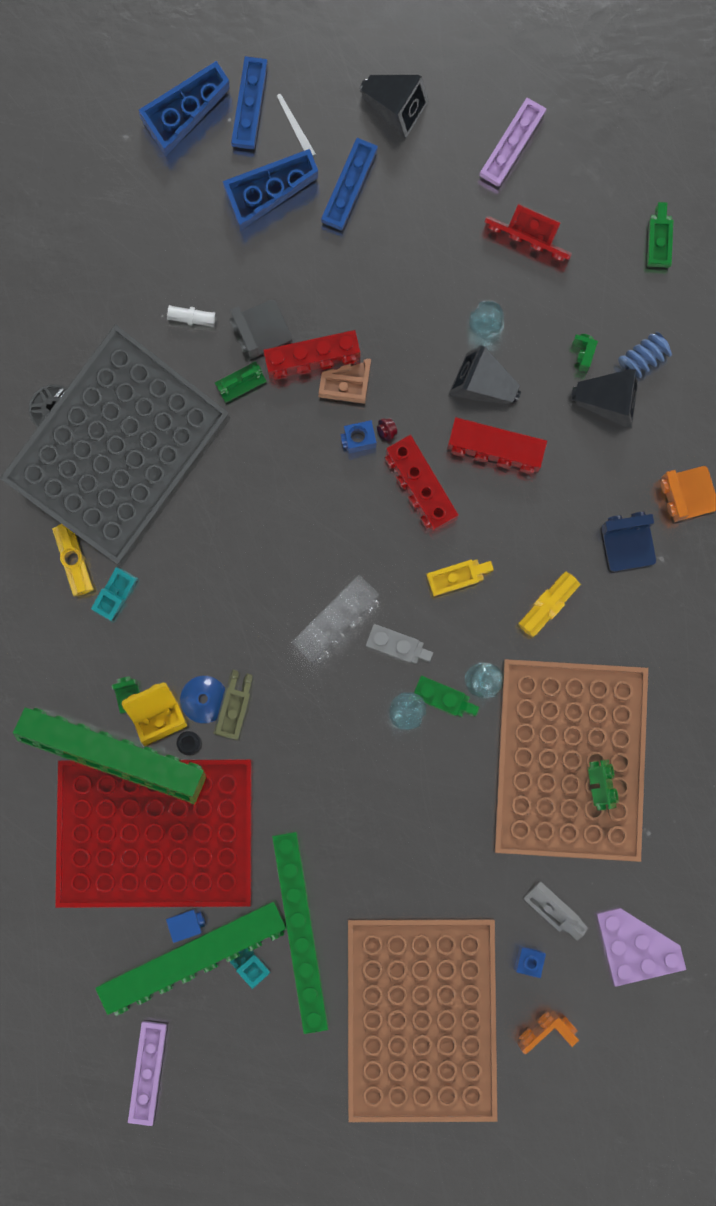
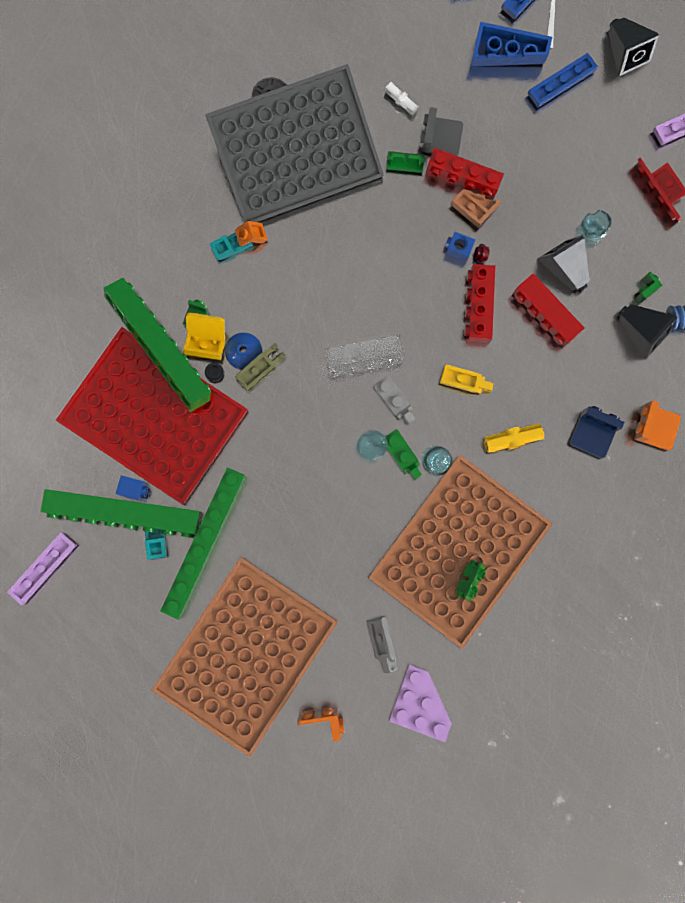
camera: 25 degrees right, 0 degrees up
yellow piece [52,524,94,597] -> none
blue brick [514,945,546,978] -> none
none -> orange bracket [235,221,268,246]

